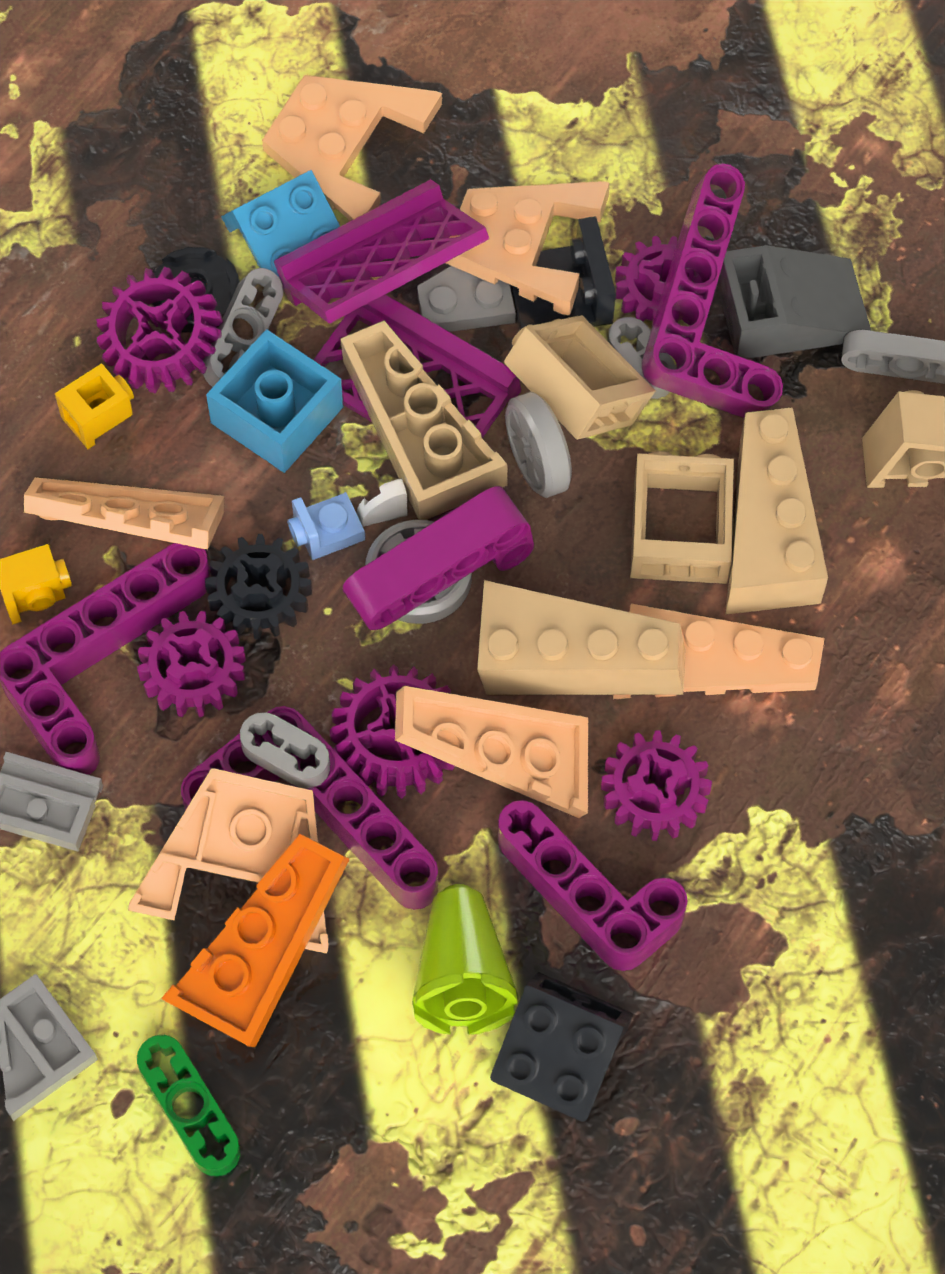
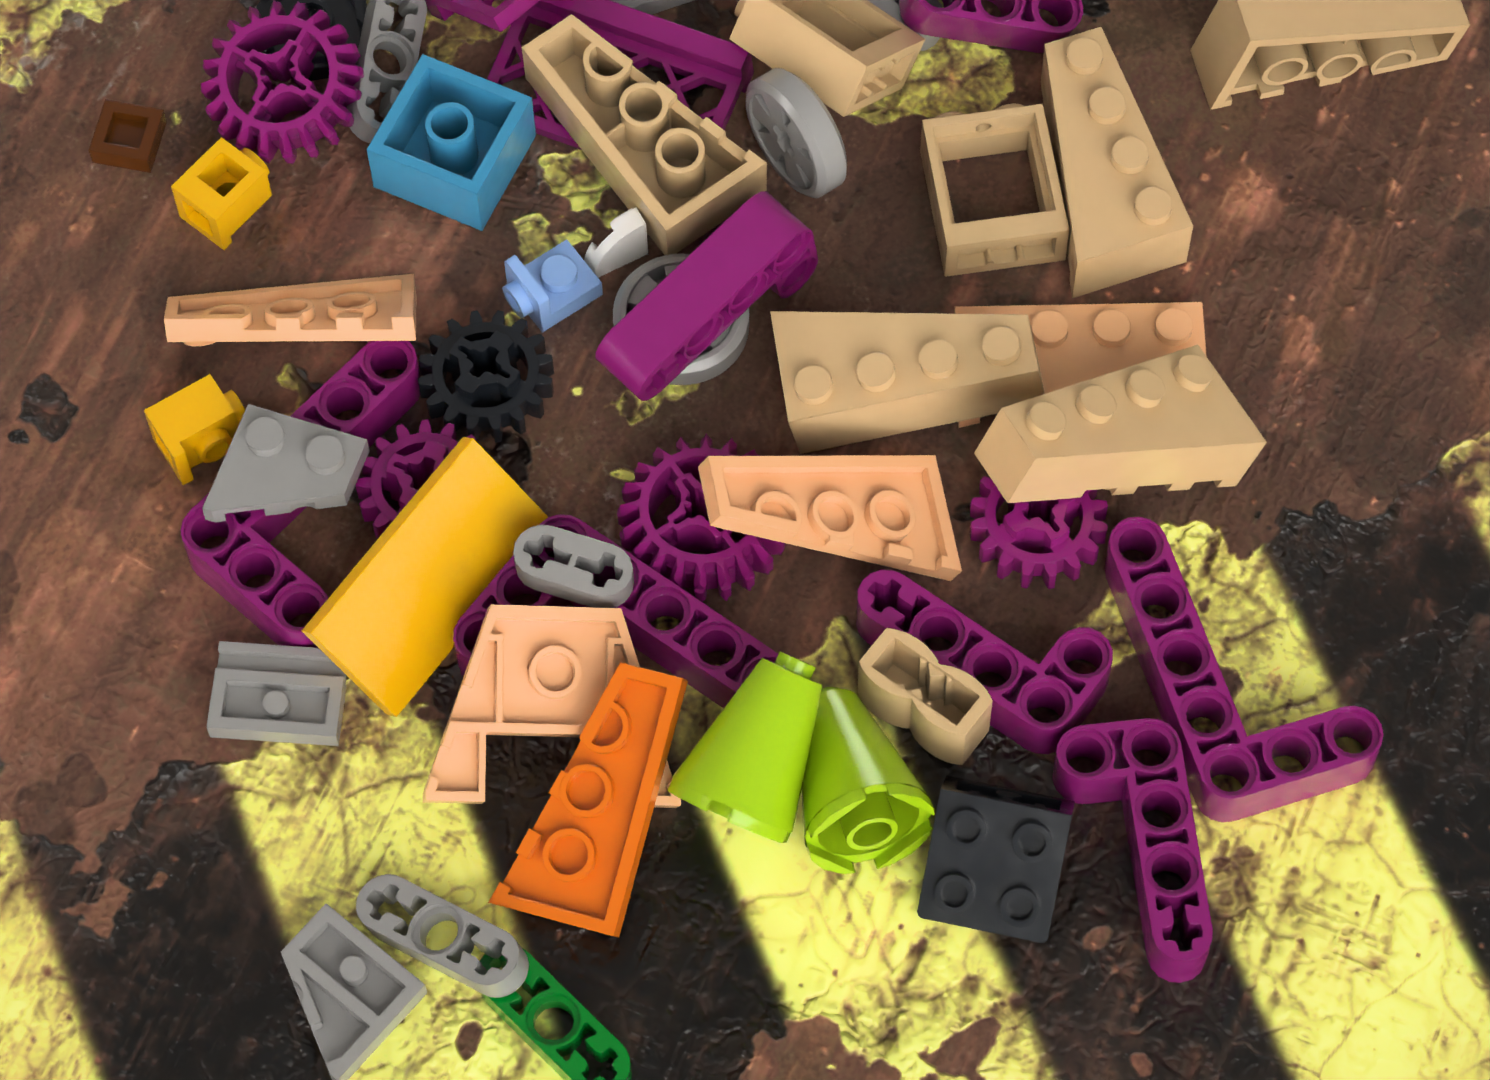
camera: 10 degrees left, 0 degrees up
none -> reddish brown plate [89,99,167,173]
none -> light grey wing [202,404,370,523]
none -> yellow tile [301,437,548,717]
none -> light grey beam [356,874,529,998]
none -> lime cone [667,651,823,843]
none -> tan brick [858,628,993,765]
none -> tan wedge [974,345,1267,503]
none -> magenta beam [1052,718,1213,983]
none -> magenta beam [1104,517,1384,823]

